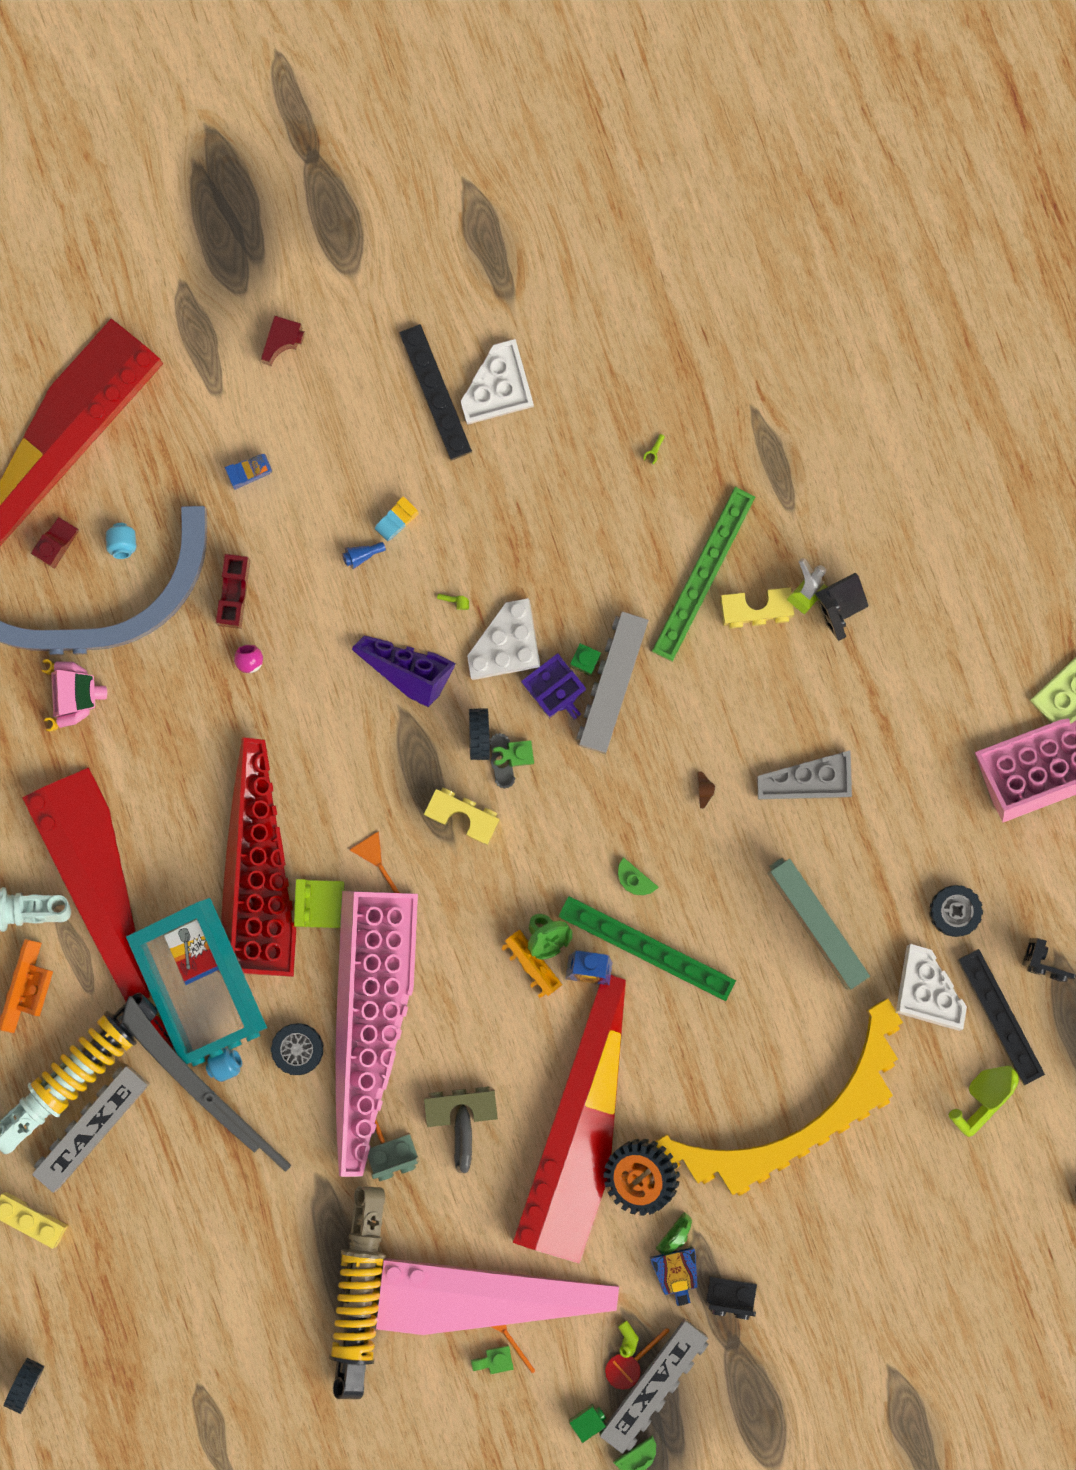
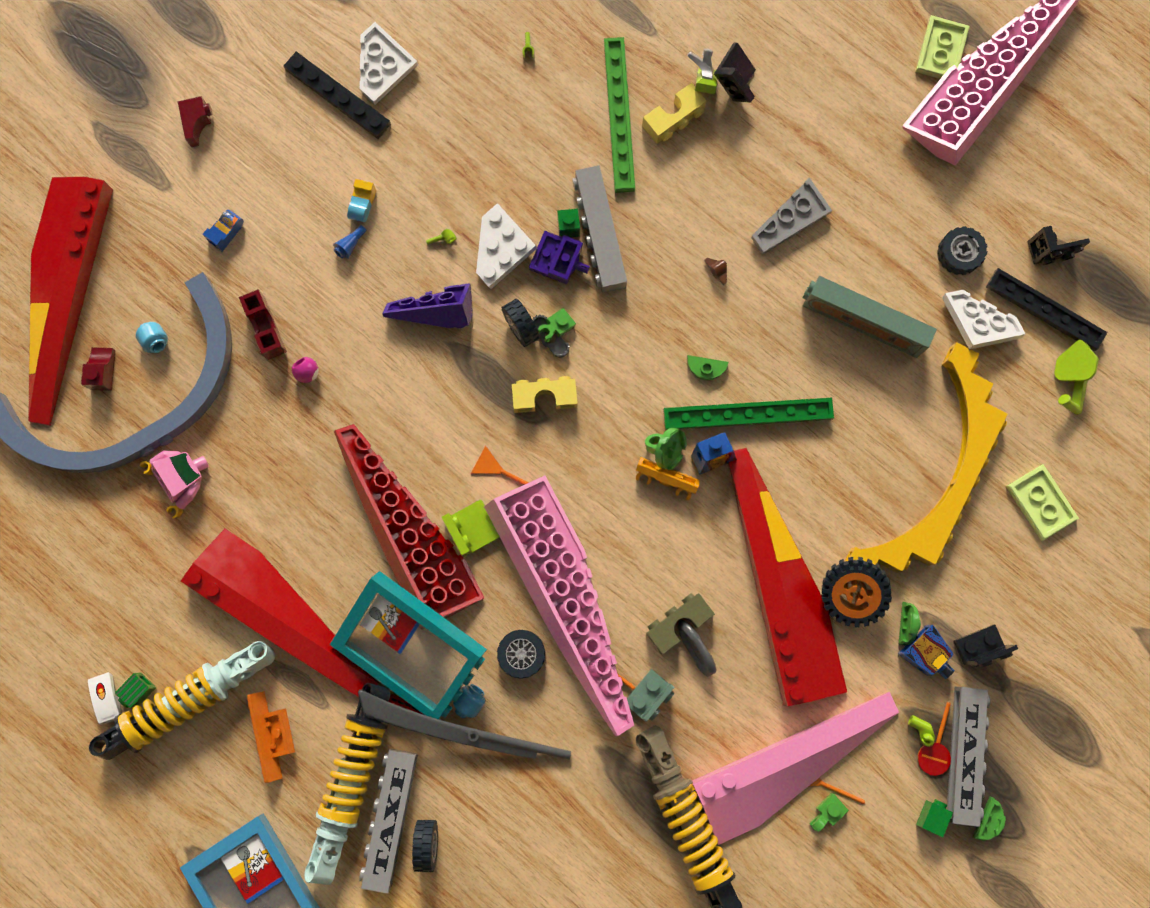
camera: 30 degrees left, 5 degrees down
none -> black wheel [412,820,438,872]
none -> yellowish green tile [1006,464,1079,541]

